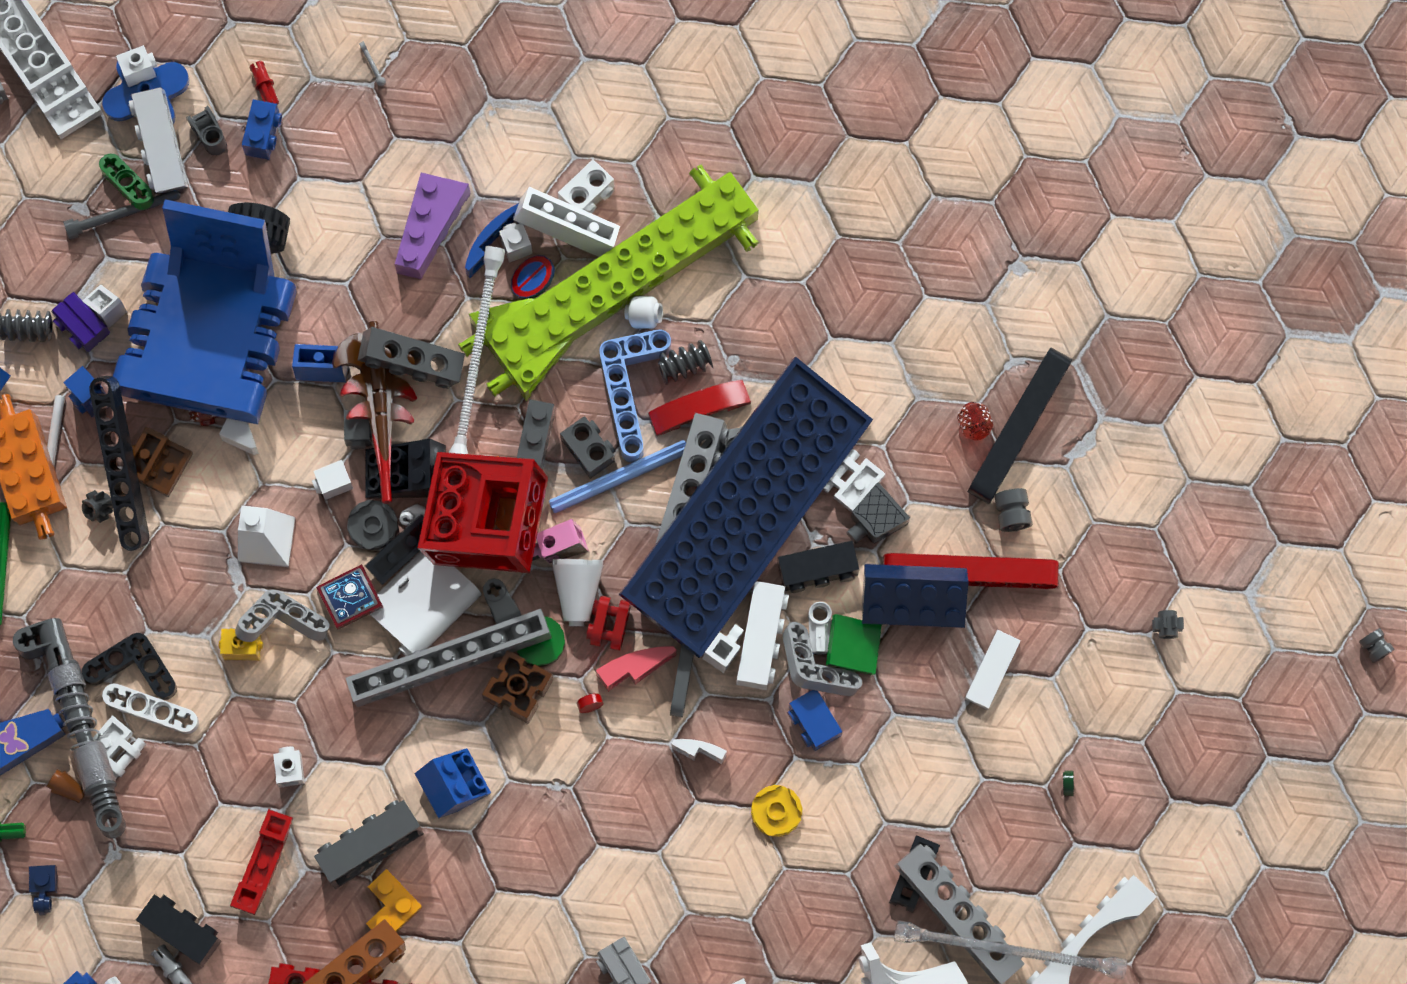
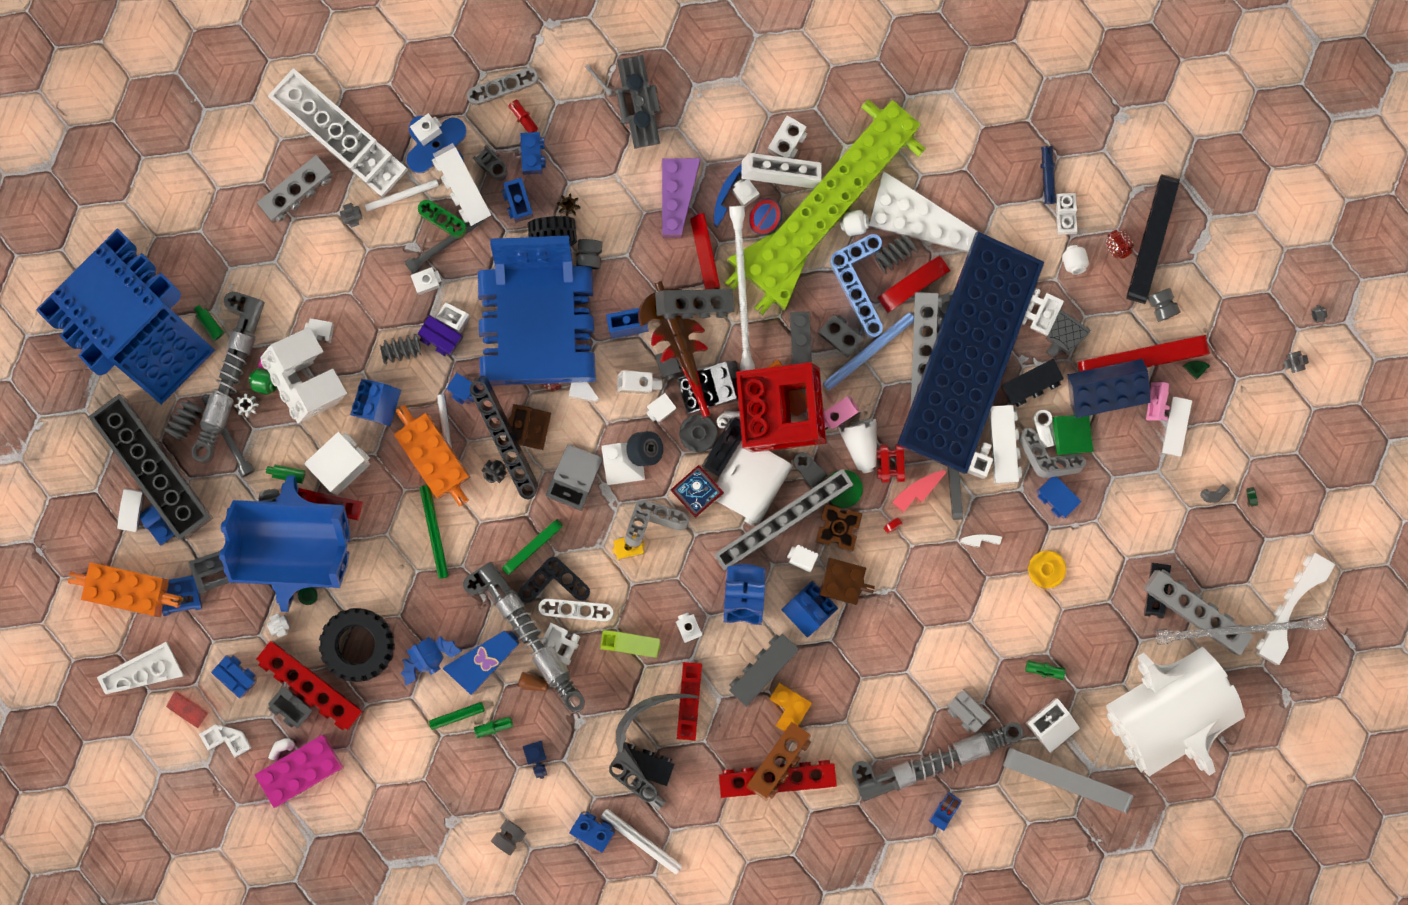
camera: 15 degrees left, 10 degrees up
none -> dark grey gear [340,203,363,228]
none -> white bar [365,179,439,212]
none -> white brick [411,267,442,295]
none -> light grey beam [467,68,538,106]
none -> blue brick [502,178,534,223]
none -> green beam [502,519,564,575]
none -> slope [545,444,603,511]
none -> dark brown gear [557,193,581,217]
none -> dark grey wheel [576,239,603,270]
none -> lime slope [600,630,661,658]
none -> dark grey piece [609,694,698,802]
none -> dark grey piece [614,55,662,149]
none -> white torso [617,371,662,394]
none -> black wheel [626,431,664,466]
none -> red slope [690,213,720,290]
none -> blue piece [723,564,766,625]
none -> white brick [787,545,818,572]
none -> reddish brown plate [819,558,875,605]
none -> white wing [869,171,978,252]
none -> green pin [1025,660,1066,680]
none -> dark blue pin [1040,146,1056,204]
none -> white slope [1056,193,1077,235]
none -> white head [1062,245,1089,275]
none -> bright pink plate [1146,382,1170,421]
none -> dark green tile [1182,361,1210,380]
none -> dark grey arm [1200,484,1230,503]
none -> dark grey plate [1311,305,1328,323]

